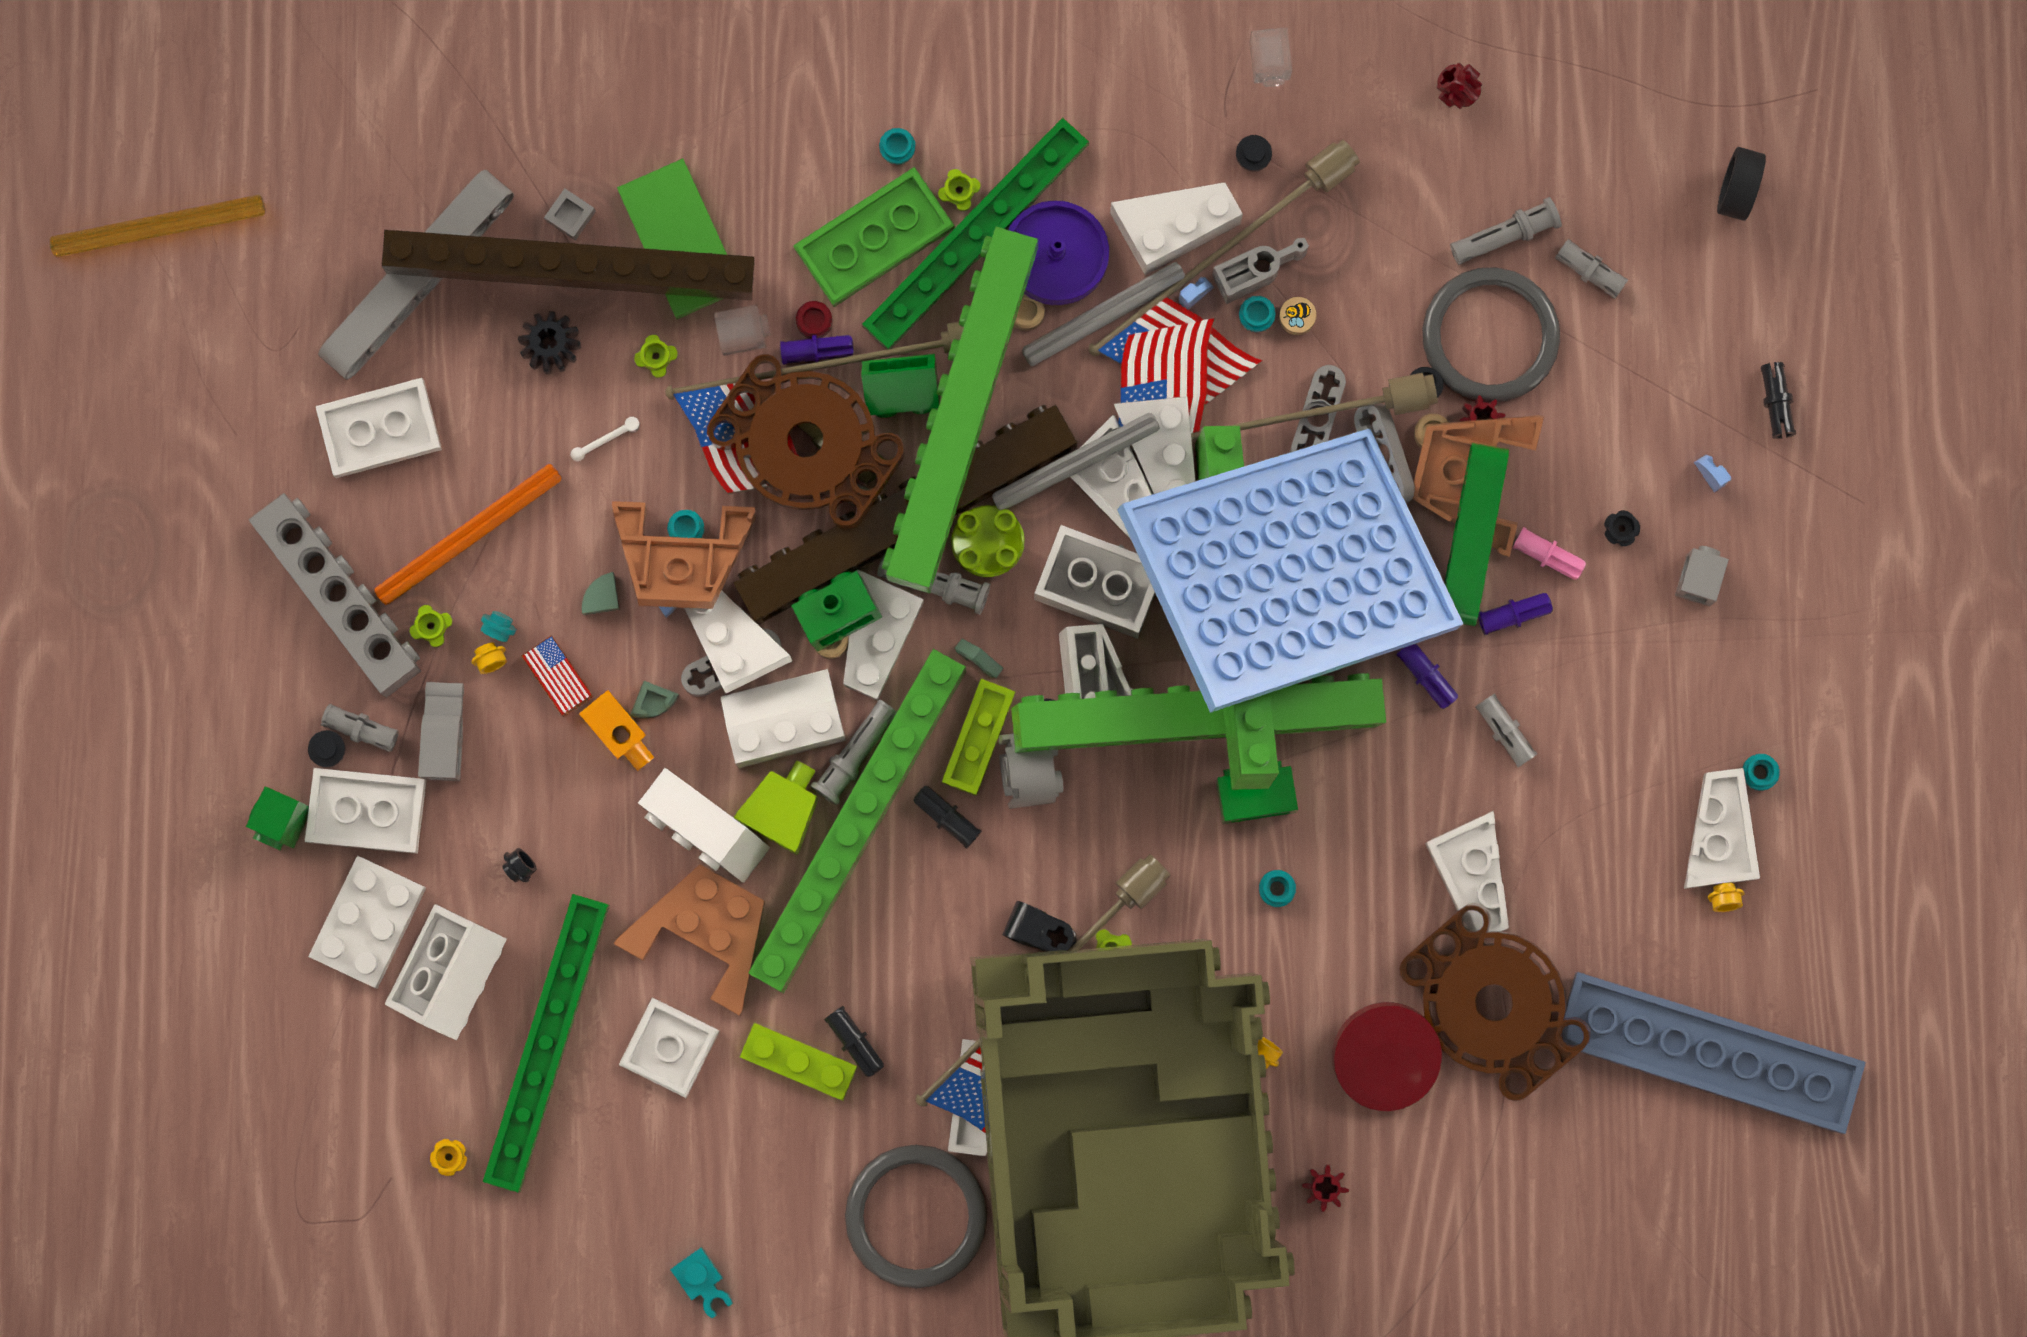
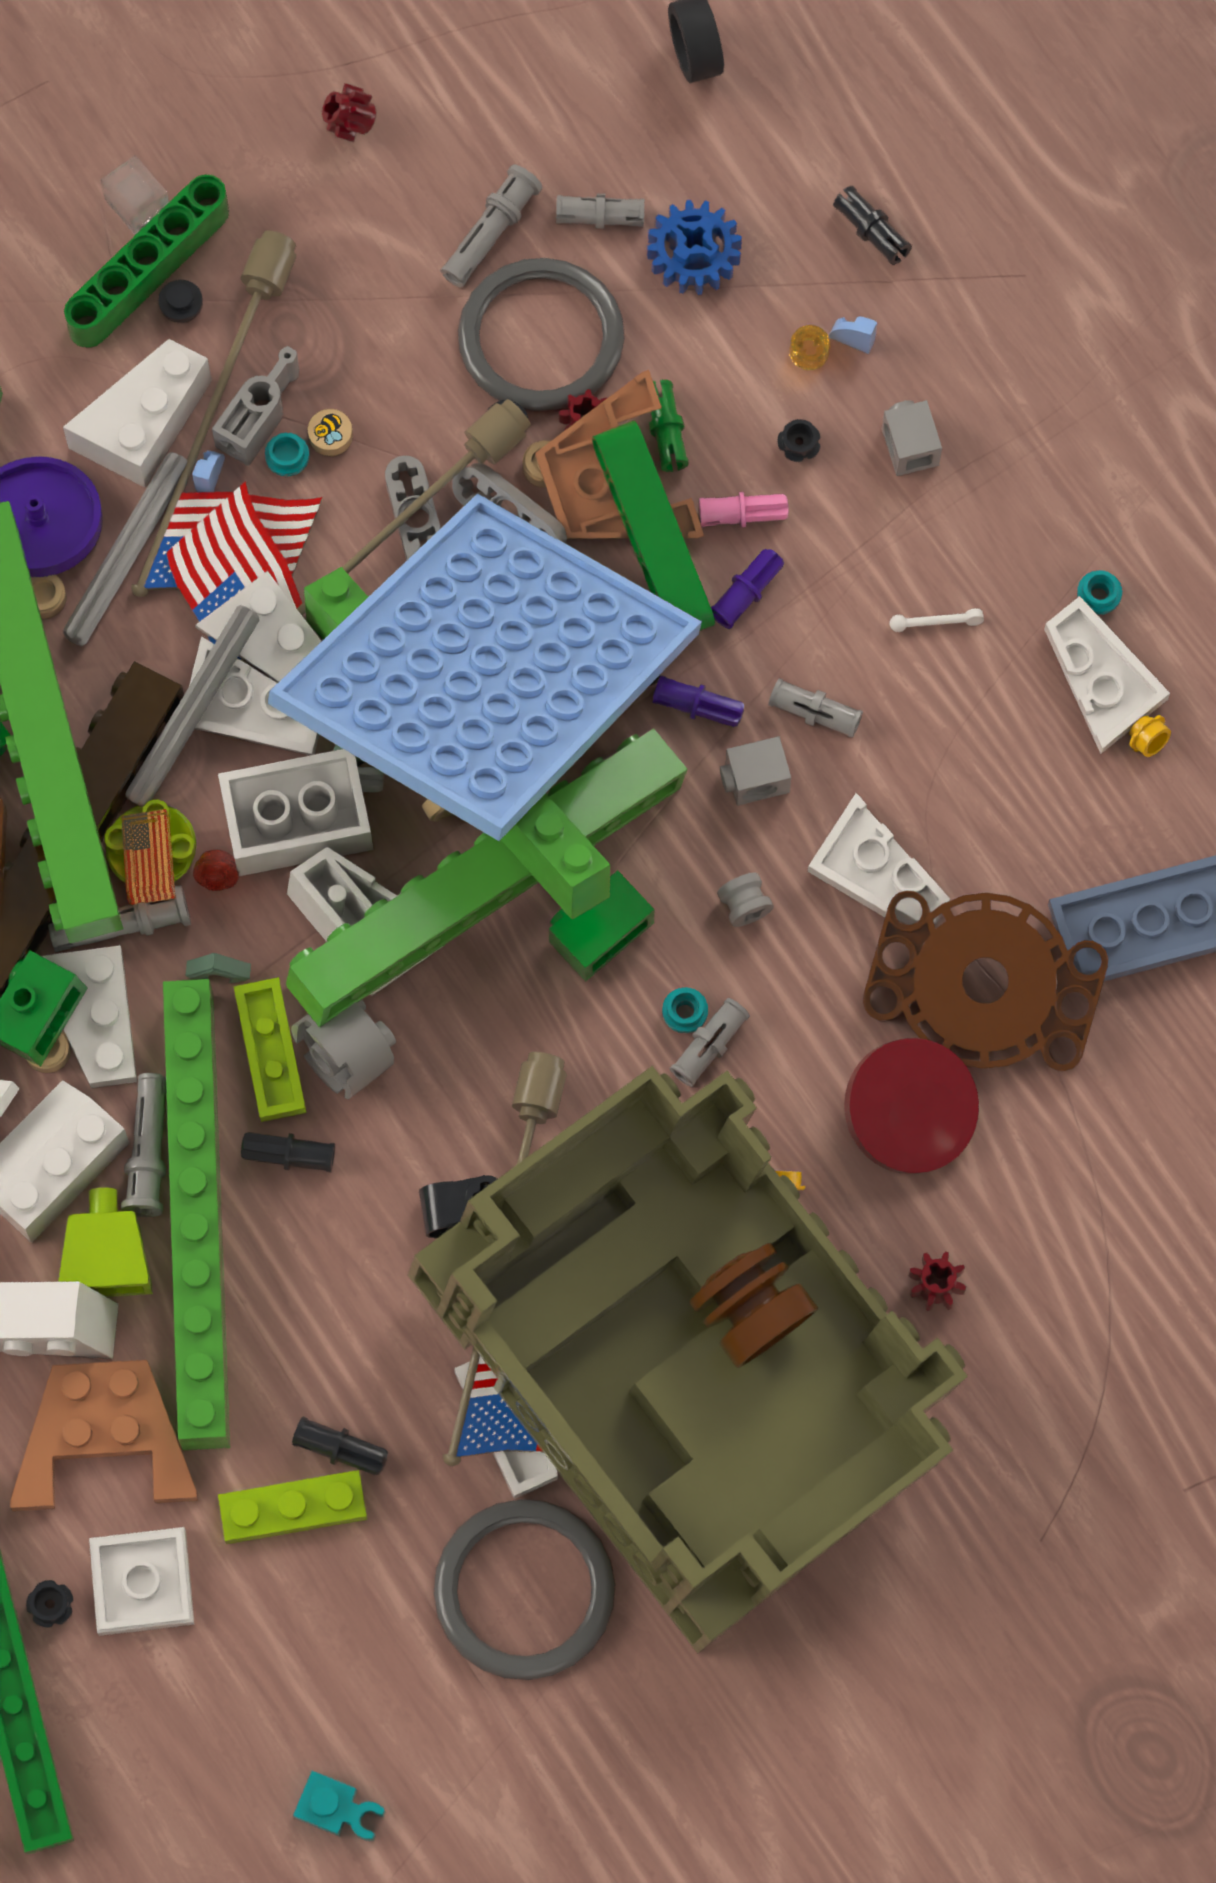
camera: 35 degrees left, 10 degrees down
none -> black plate [26,1580,73,1628]
none -> green beam [64,174,229,348]
none -> clear orange tile [121,809,175,905]
none -> clear red plate [193,850,239,891]
none -> blue gear [647,200,742,295]
none -> green pin [649,379,689,472]
none -> light grey pin [670,998,750,1087]
none -> reddish brown wheel [689,1243,819,1368]
none -> light grey wheel [717,873,774,927]
none -> light grey brick [720,736,791,806]
none -> clear yellow bush [790,325,830,370]
none -> white hinge [890,609,984,632]

